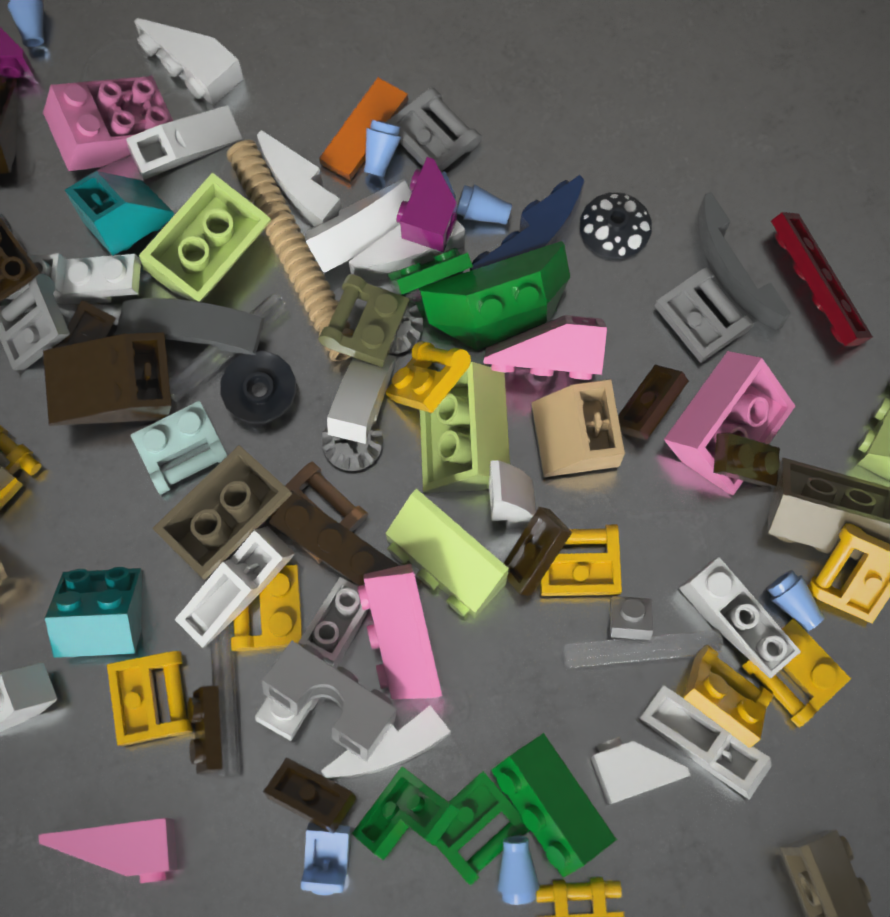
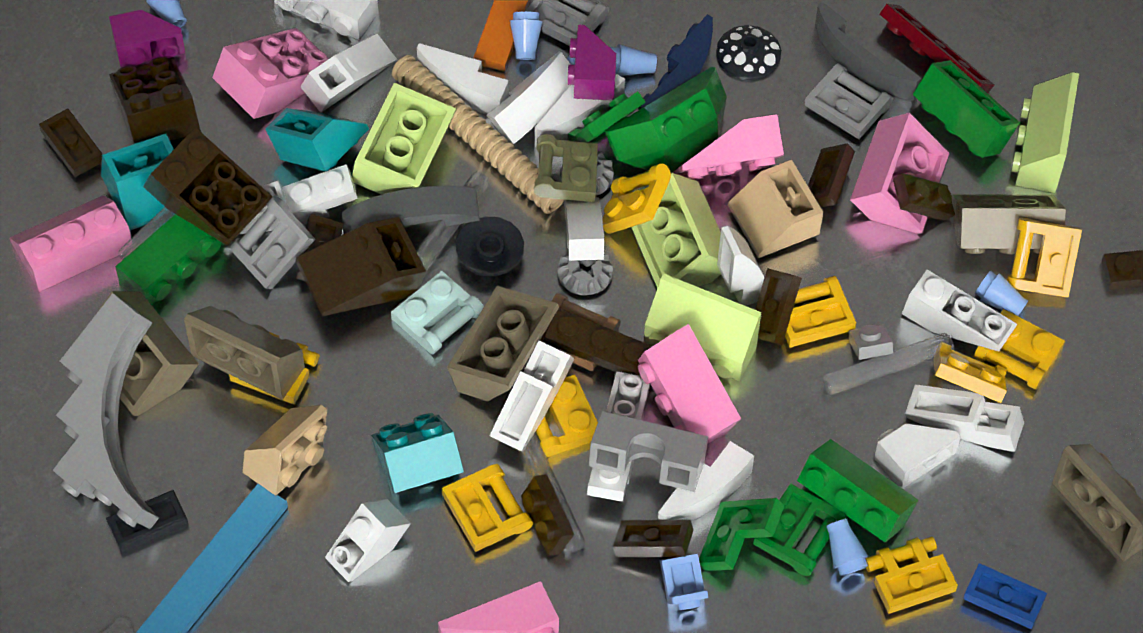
camera: 20 degrees left, 15 degrees down
none -> green brick [913,60,1020,158]

